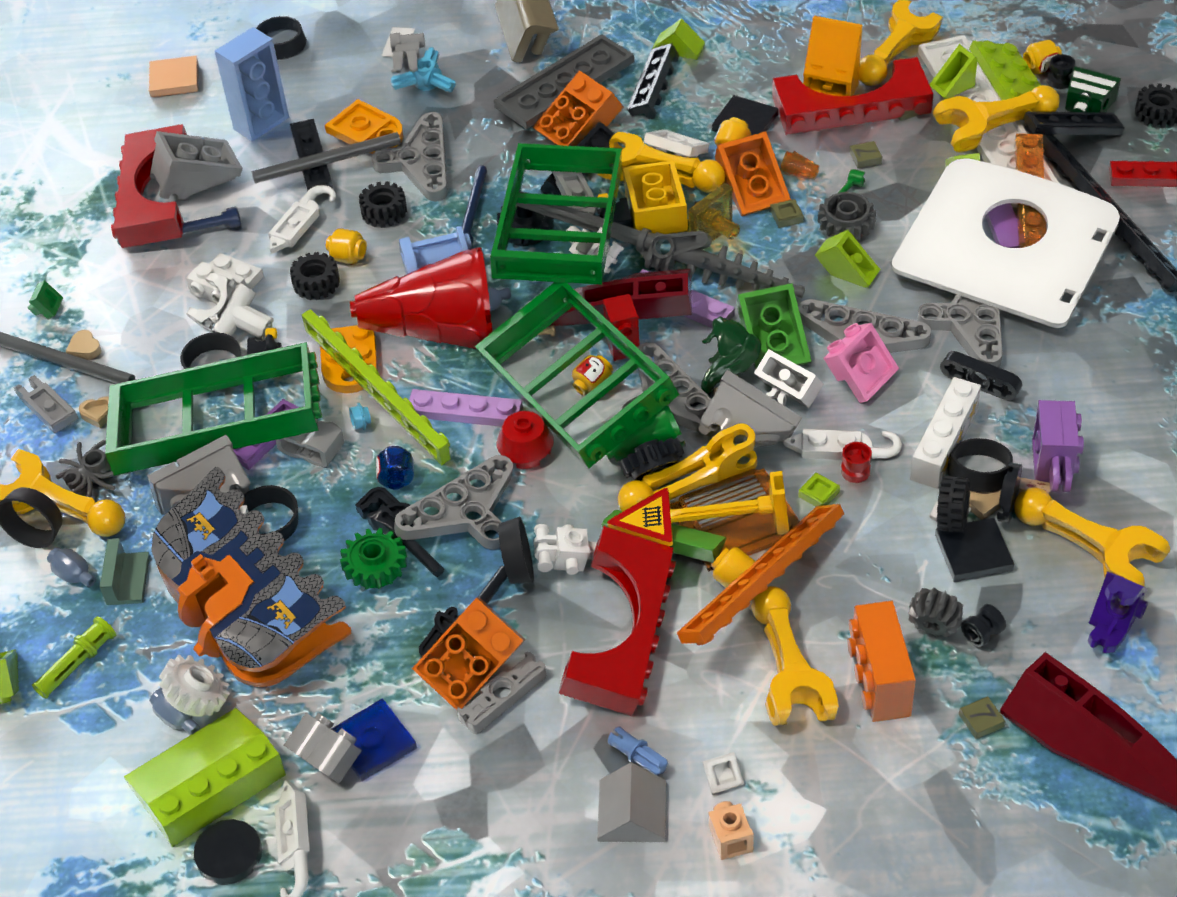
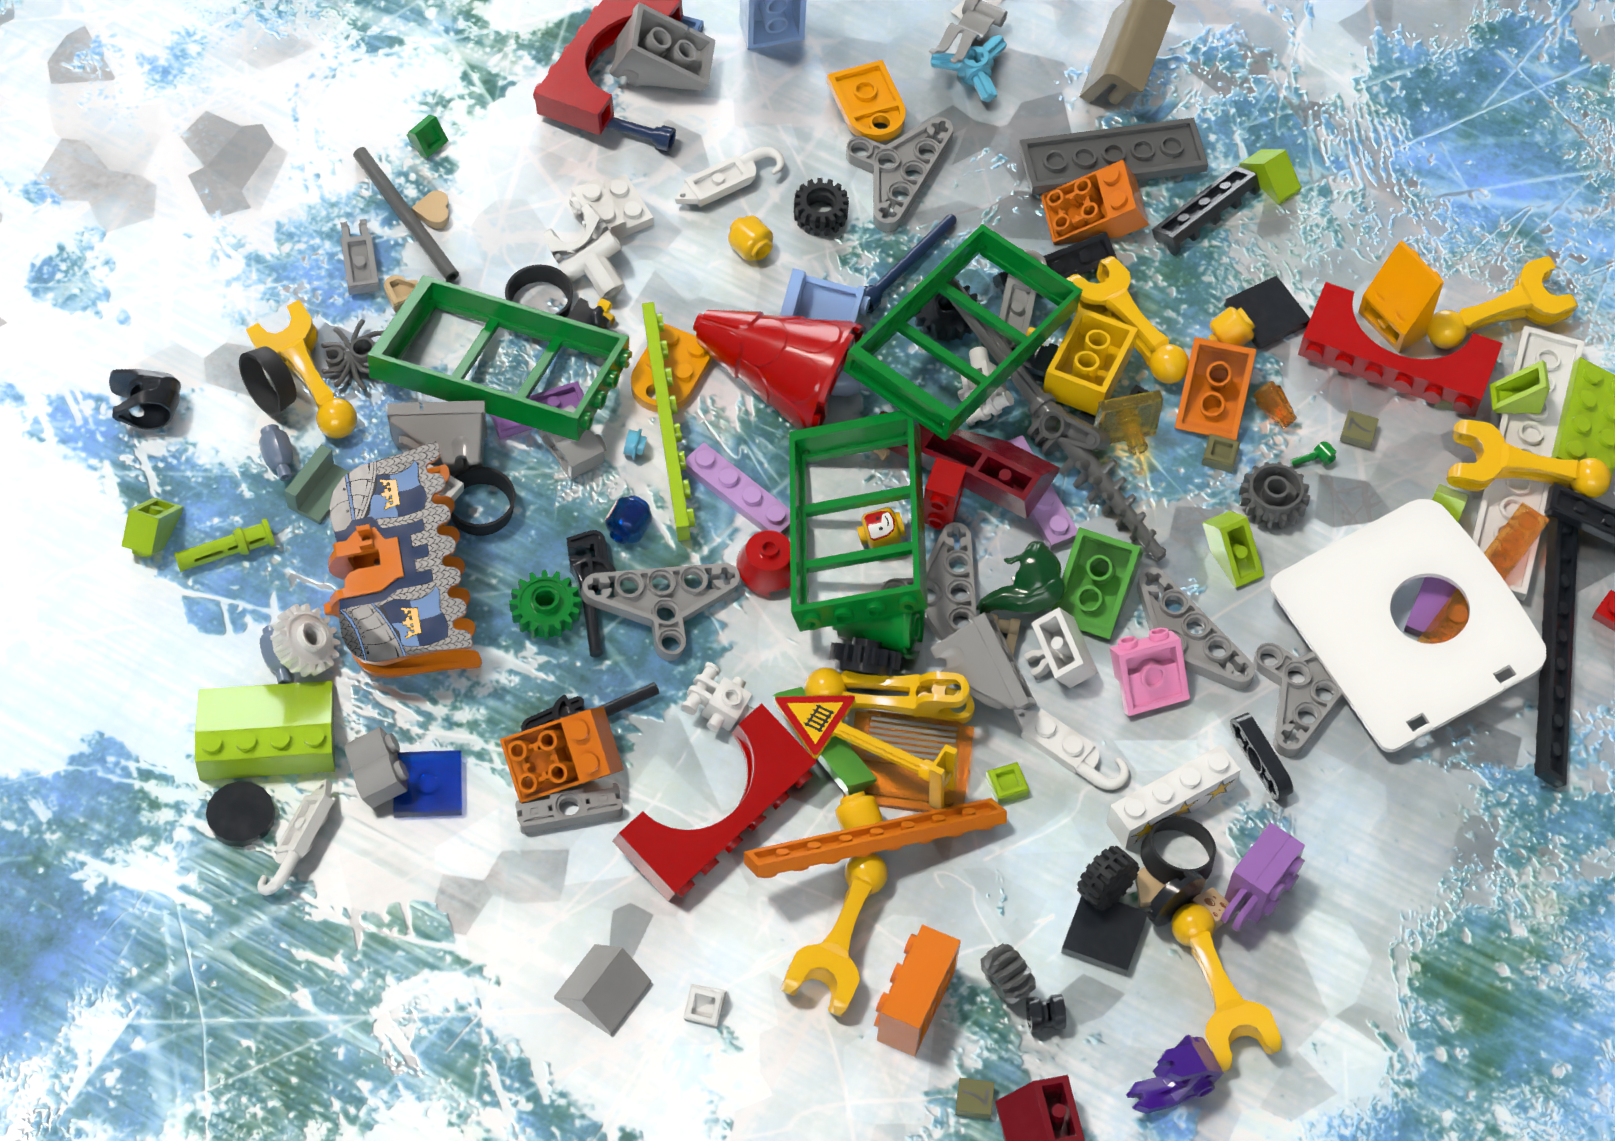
camera: 25 degrees right, 10 degrees up
dark grey piece [251,132,401,184] -> none
black plate [290,119,333,191] -> none
black tyre [290,252,340,300] -> none
black tyre [498,516,534,584] -> none
medium blue axle [608,727,668,776] -> none
white plate [644,129,710,158] -> none
light nougat brick [709,801,754,860] -> none
red wheel [841,442,872,483] -> none

